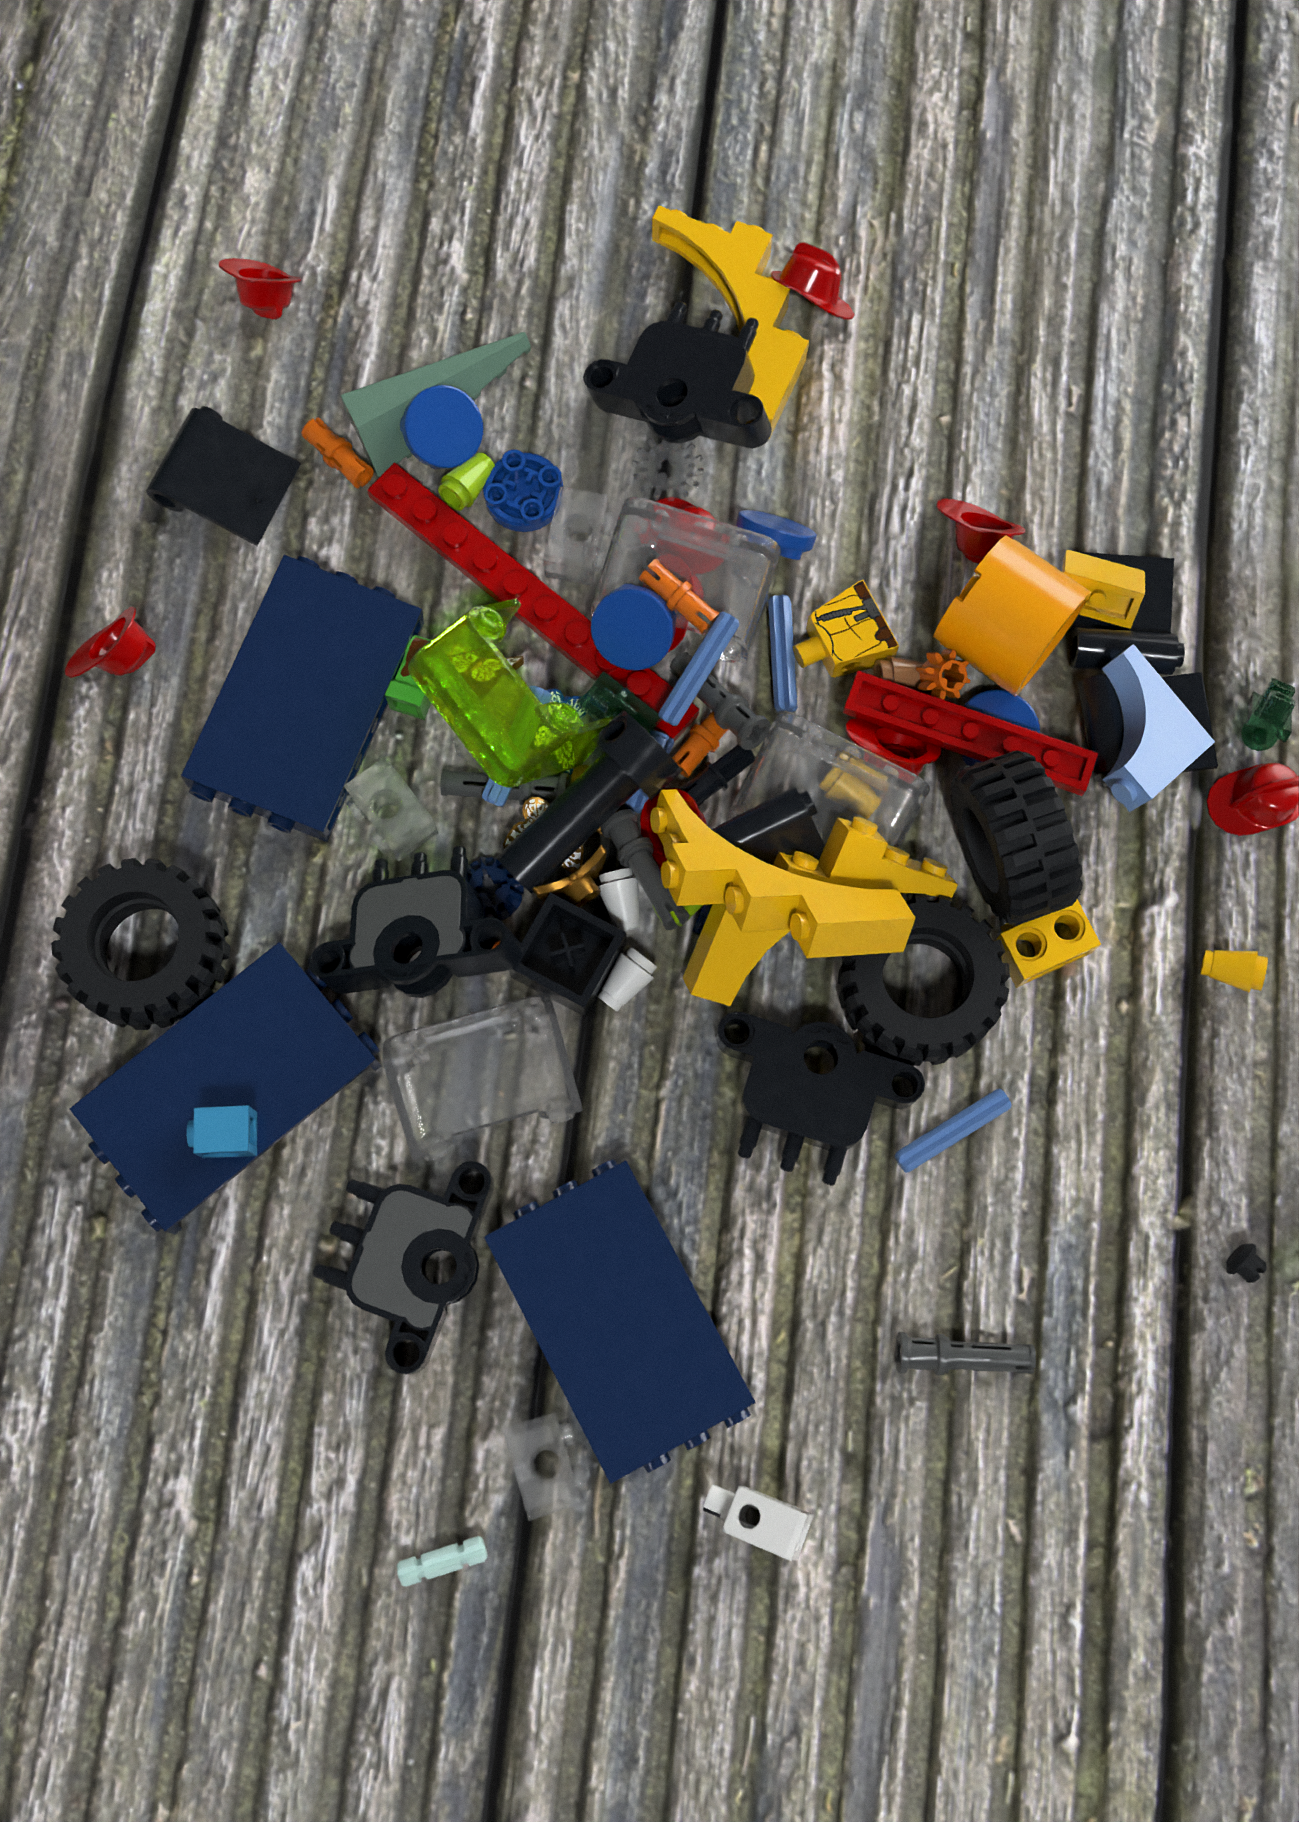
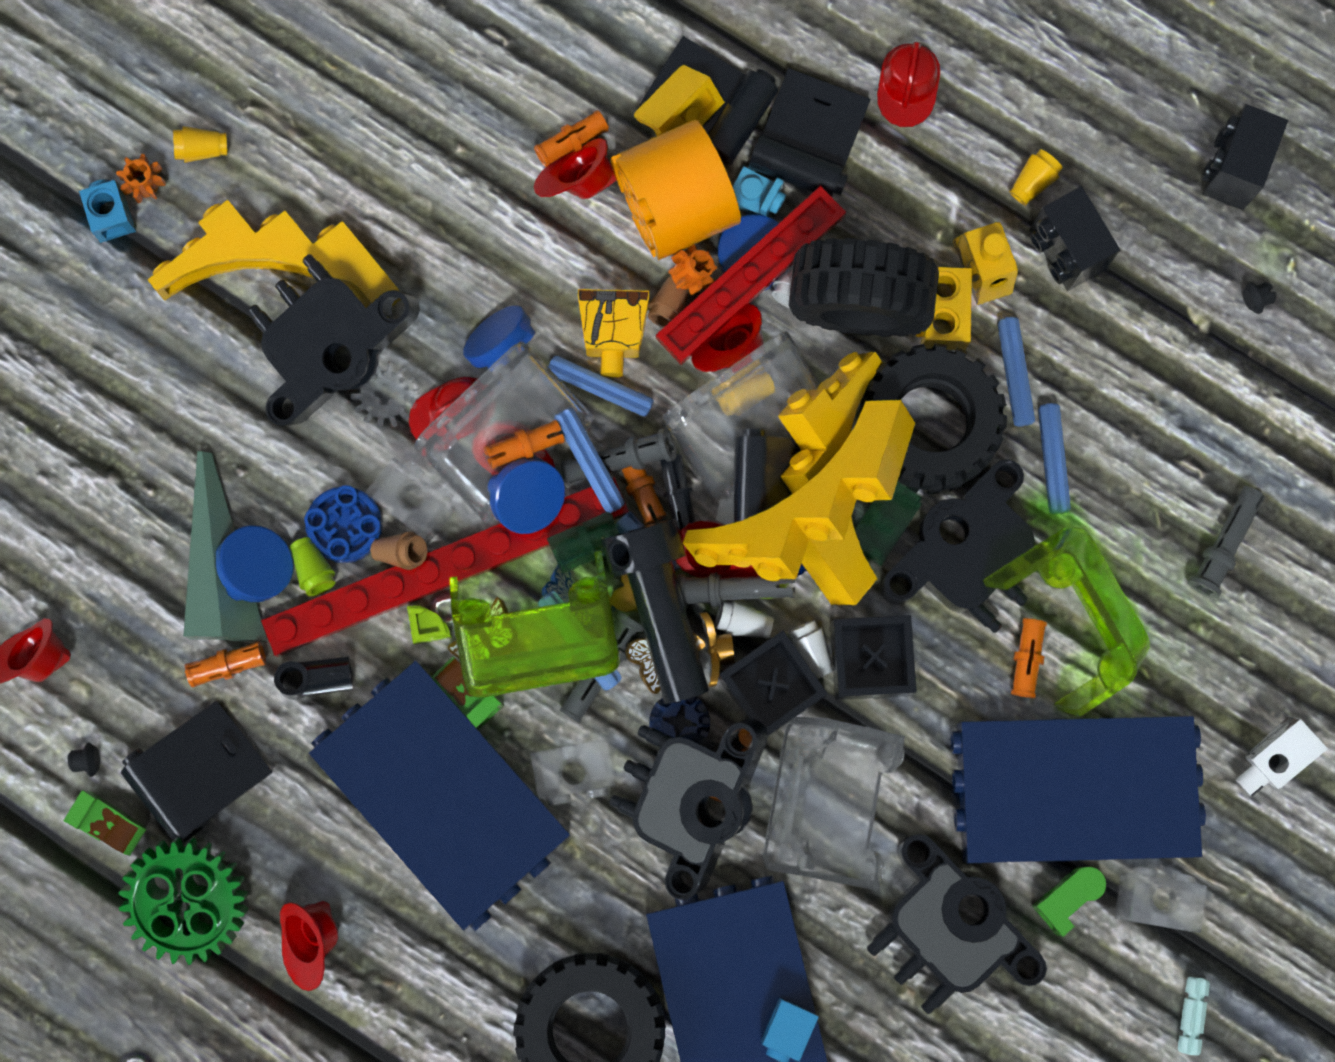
camera: 65 degrees left, 5 degrees up
red piece [770,242,855,320] -> none
light blue arch [1102,644,1215,812] -> none
clear green hips [1241,678,1295,751] -> none
none -> leg [63,790,147,856]
none -> black piece [67,742,100,777]
none -> dark azure brick [79,179,136,243]
none -> orange gear [116,154,166,203]
none -> green gear [119,837,249,965]
none -> yellow cone [173,126,227,163]
none -> black piece [274,656,353,700]
none -> medium nougat cone [370,532,427,570]
none -> lime tile [407,606,452,645]
none -> orange pin [534,110,609,167]
none -> medium azure bracket [732,166,786,217]
none -> black brick [830,615,917,700]
none -> clear green hinge [855,481,923,567]
none -> yellow torso [953,222,1018,305]
none -> clear neon green windscreen [983,527,1150,716]
none -> medium blue axle [998,317,1035,427]
none -> orange pin [1011,618,1047,698]
none -> black brick [1030,186,1121,292]
none -> bright green leg [1032,867,1106,937]

